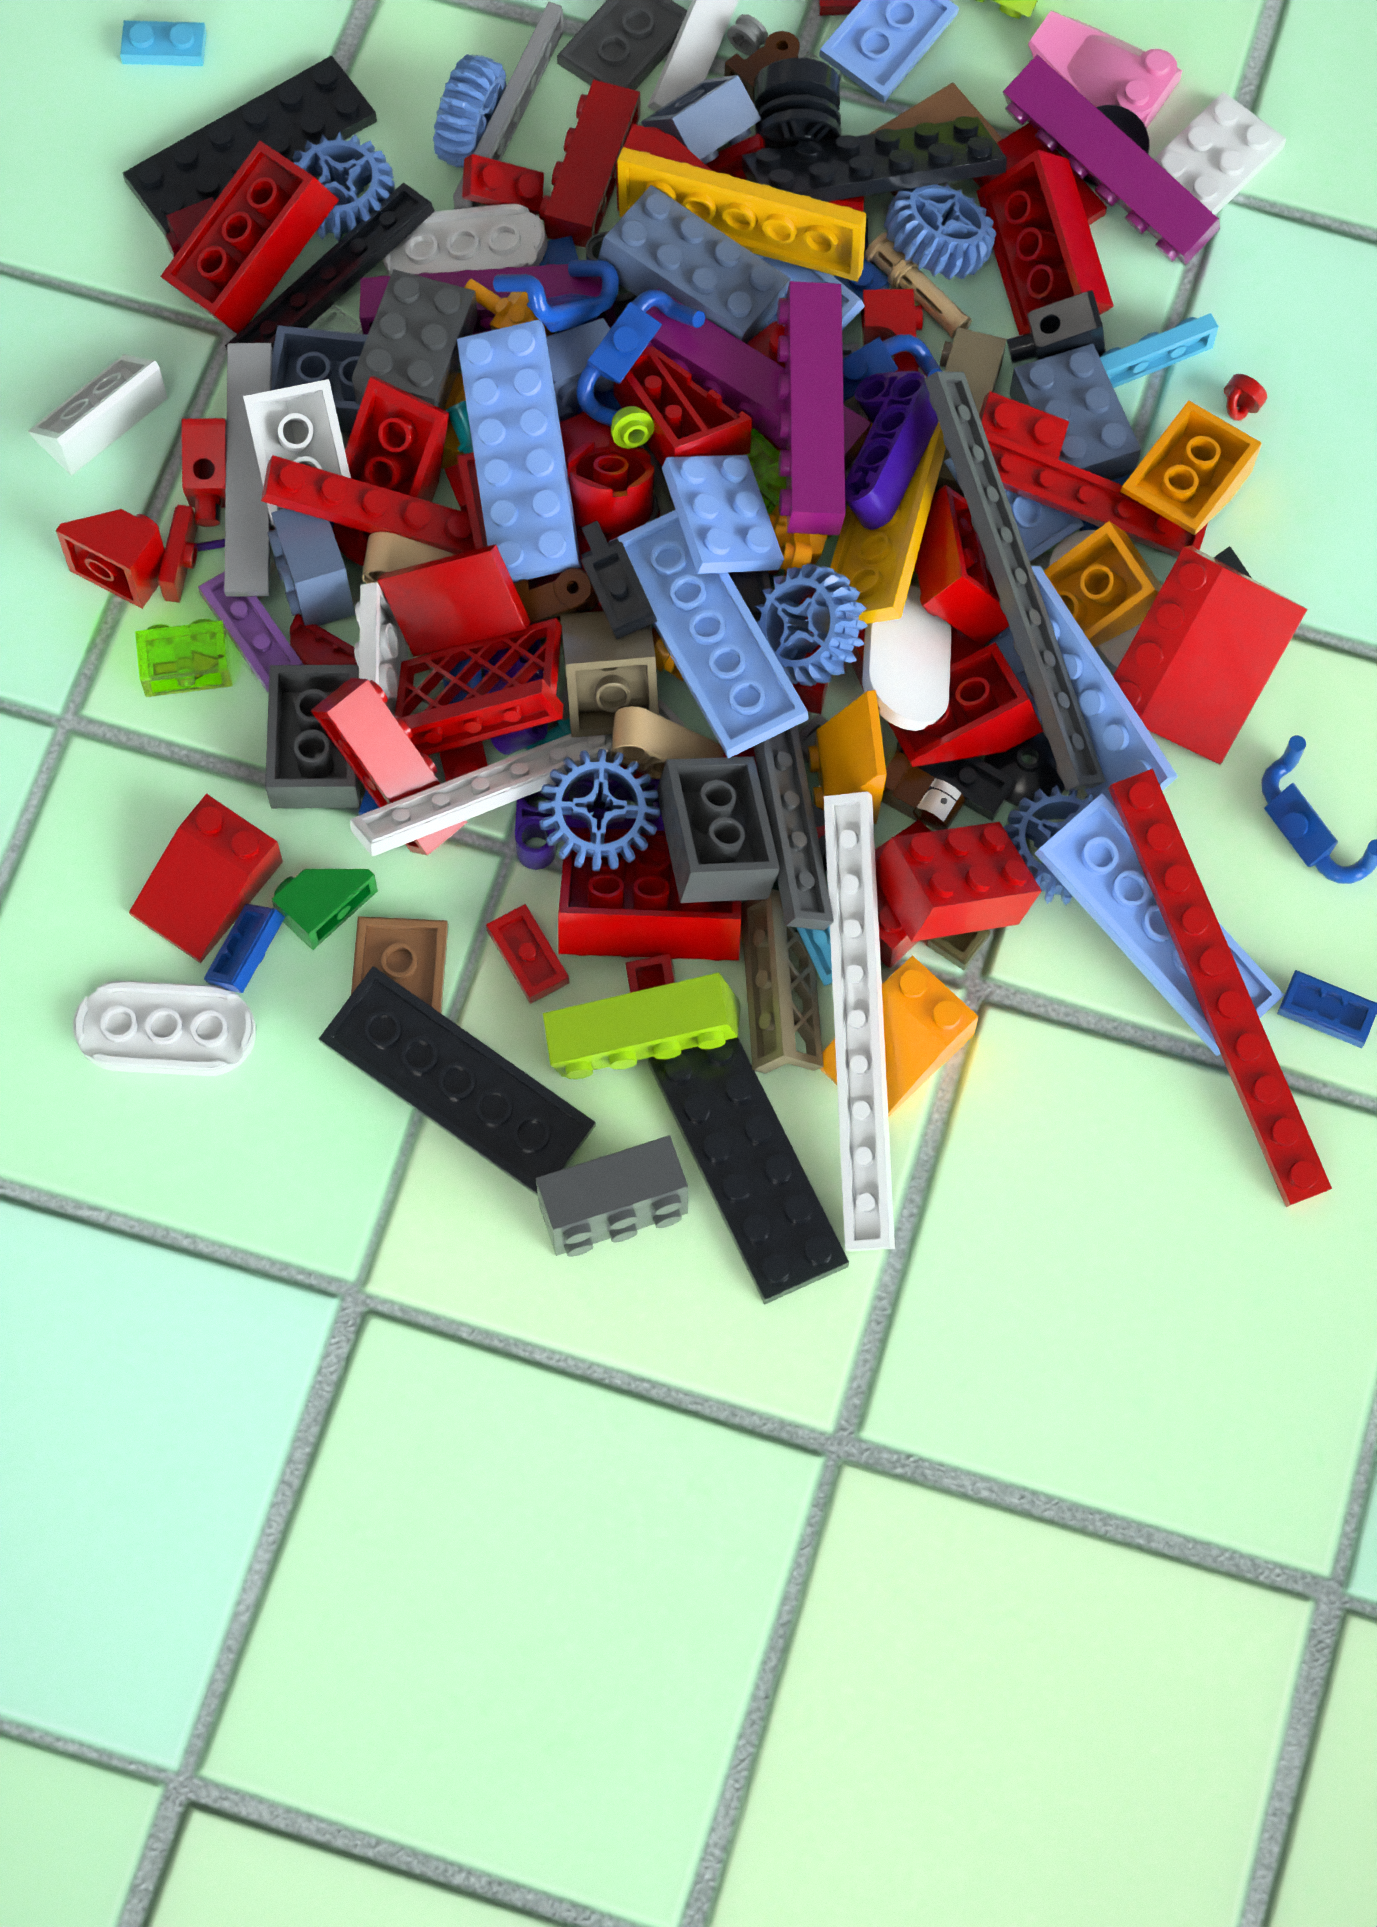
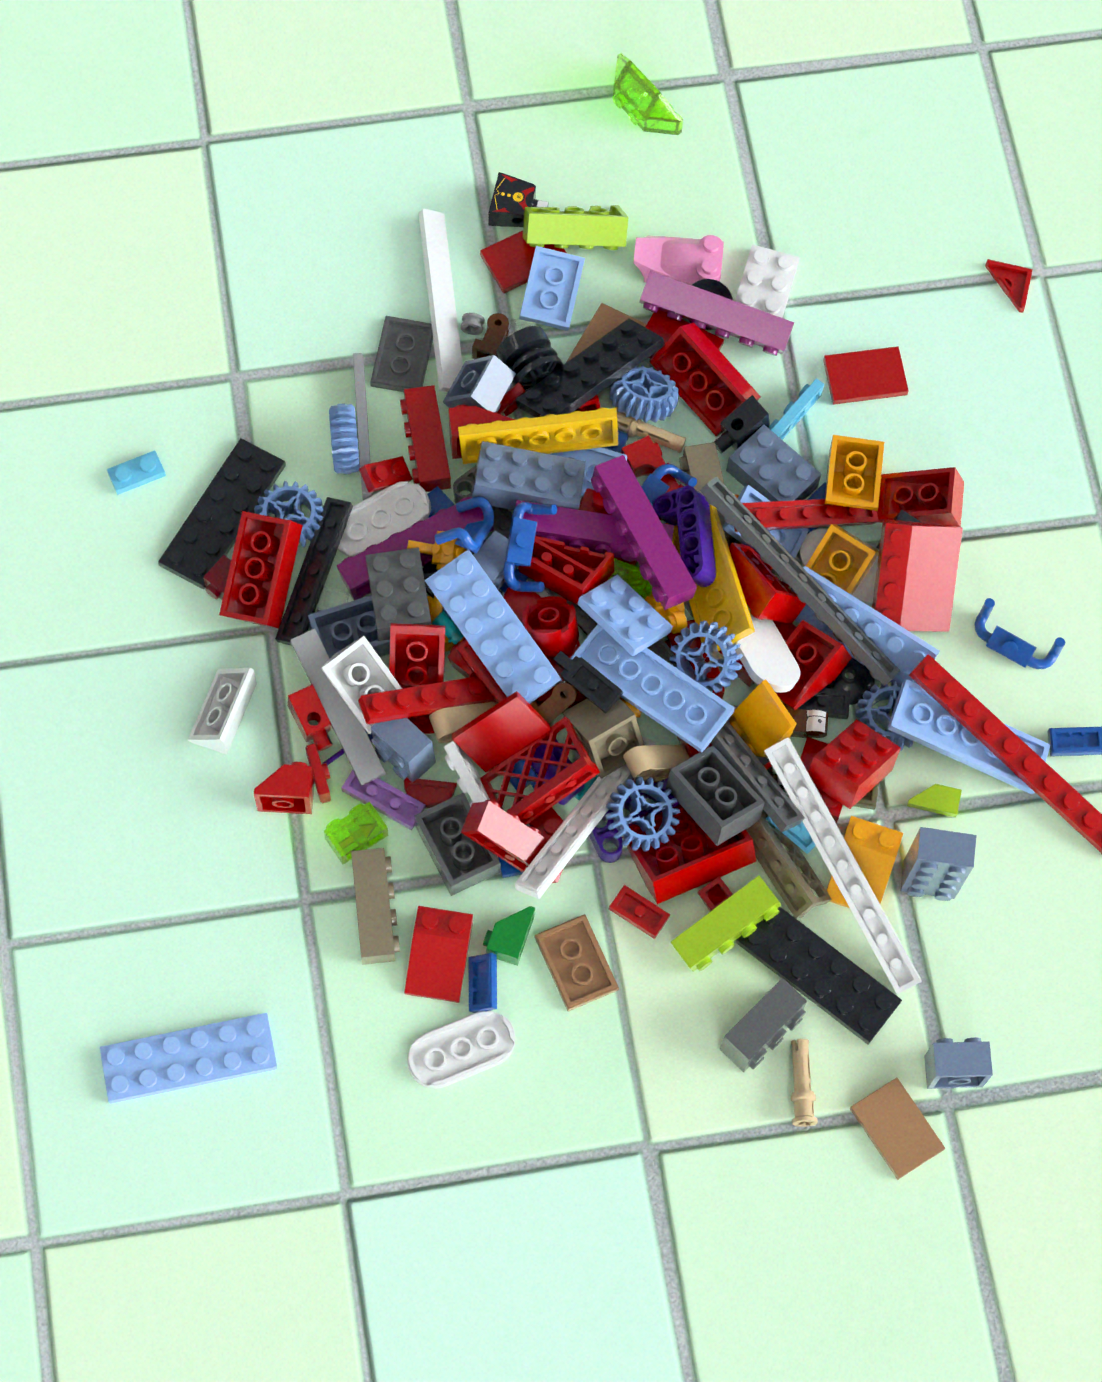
camera: 30 degrees left, 0 degrees up
black plate [319,966,596,1196] -> none
lime plate [611,406,654,449] -> none
red plate [979,391,1069,459] -> none
red tile [1224,374,1268,421] -> none
none -> dark tan brick [351,848,400,965]
none -> tan pin [791,1039,818,1127]
none -> red tile [823,346,909,405]
none -> medium nougat tile [850,1078,946,1180]
none -> red slope [877,467,964,527]
none -> sand blue brick [900,827,977,901]
none -> lime tile [907,784,962,818]
none -> sand blue brick [924,1037,993,1089]

